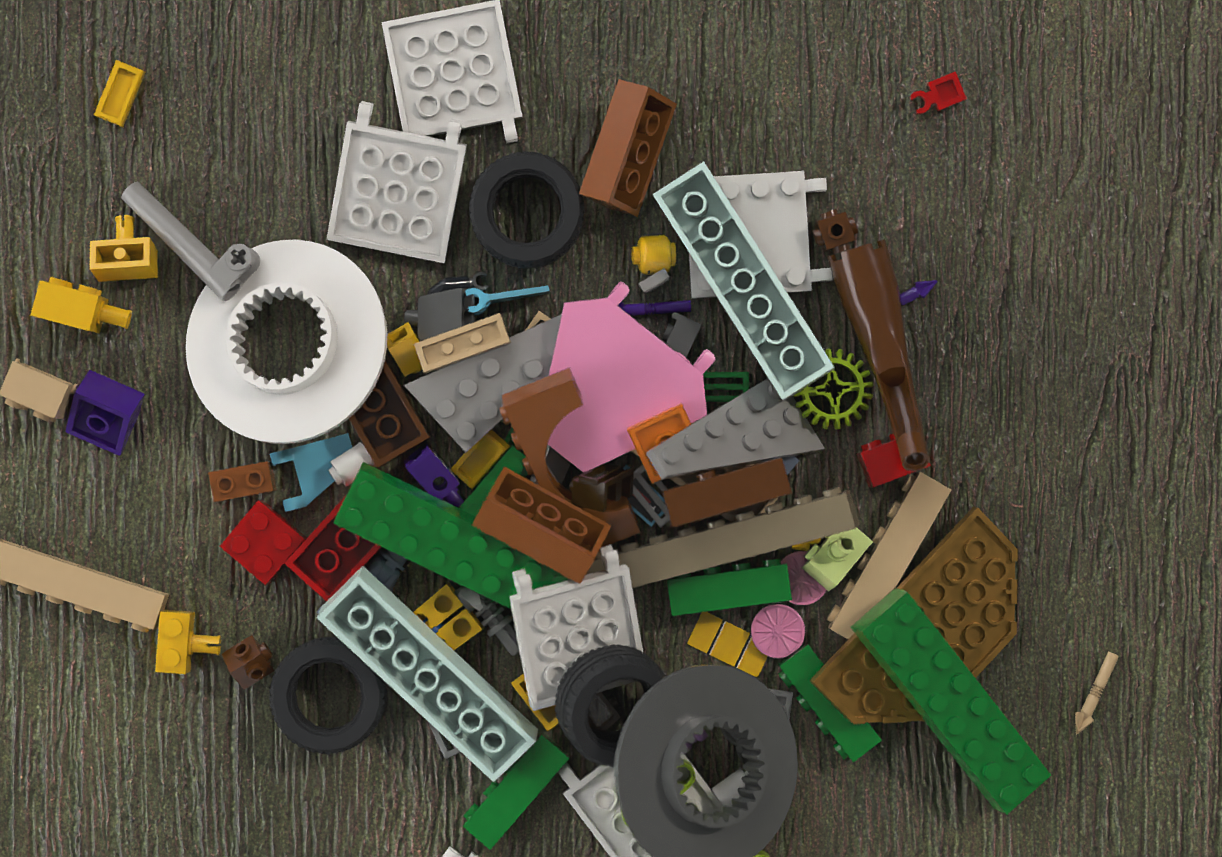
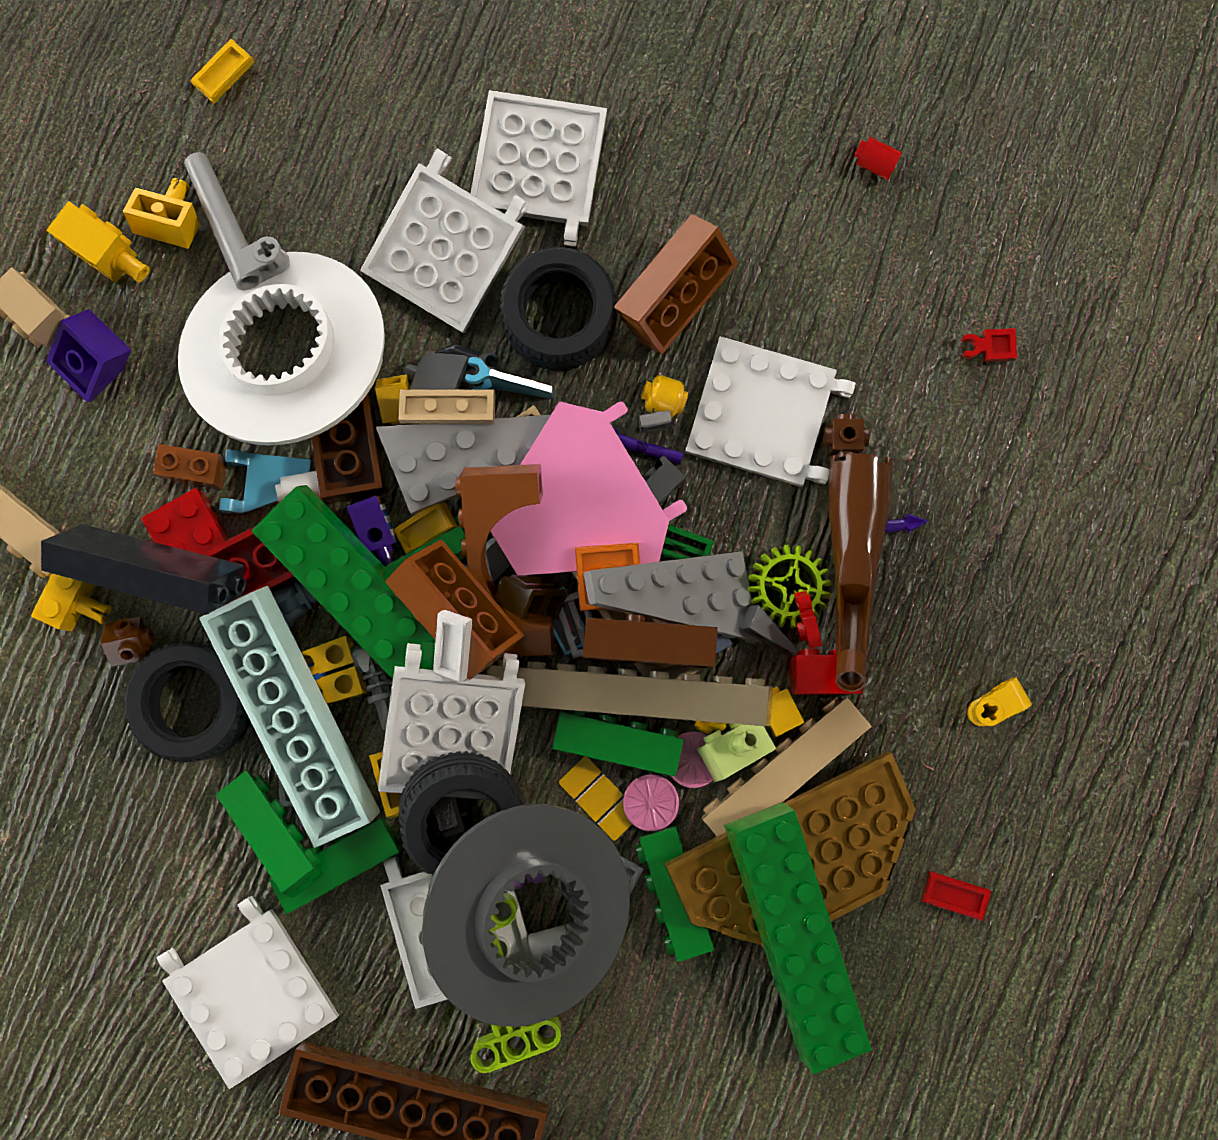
camera: 20 degrees right, 5 degrees down
light aqua brick [653,162,835,401] -> none
tan piece [1075,651,1119,735] -> none
none -> black brick [41,524,246,615]
none -> green brick [216,771,324,898]
none -> white tile [433,610,472,682]
none -> dark grey piece [739,605,797,655]
none -> yellow brick [768,686,804,737]
none -> red plate [794,590,823,649]
none -> red tile [920,870,992,921]
none -> yellow piece [967,677,1032,727]

